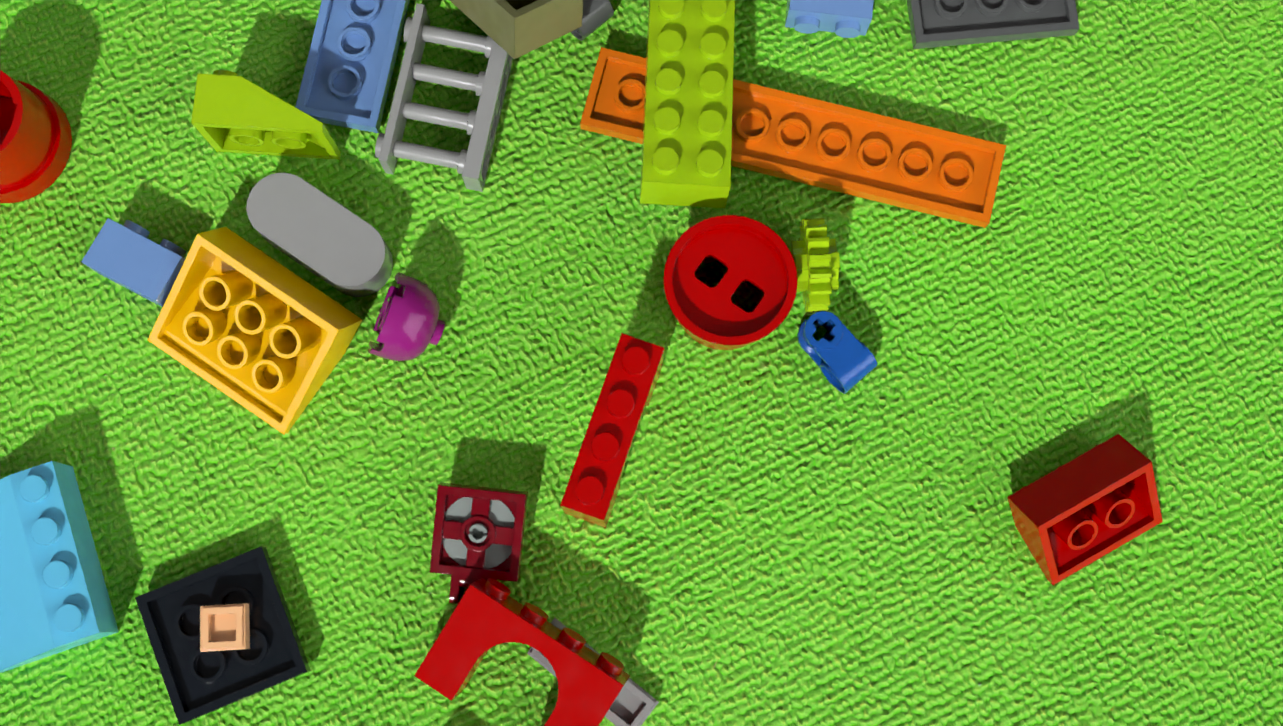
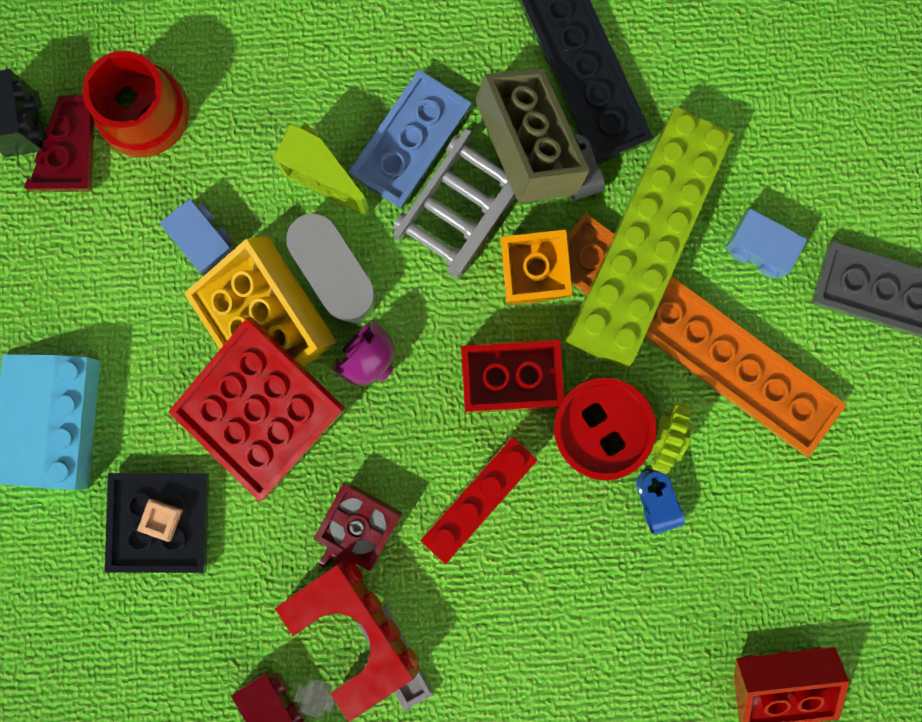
camera: 25 degrees right, 5 degrees up
none -> red plate [168,317,346,502]
none -> red brick [461,340,564,414]
none -> light orange slope [501,230,573,306]

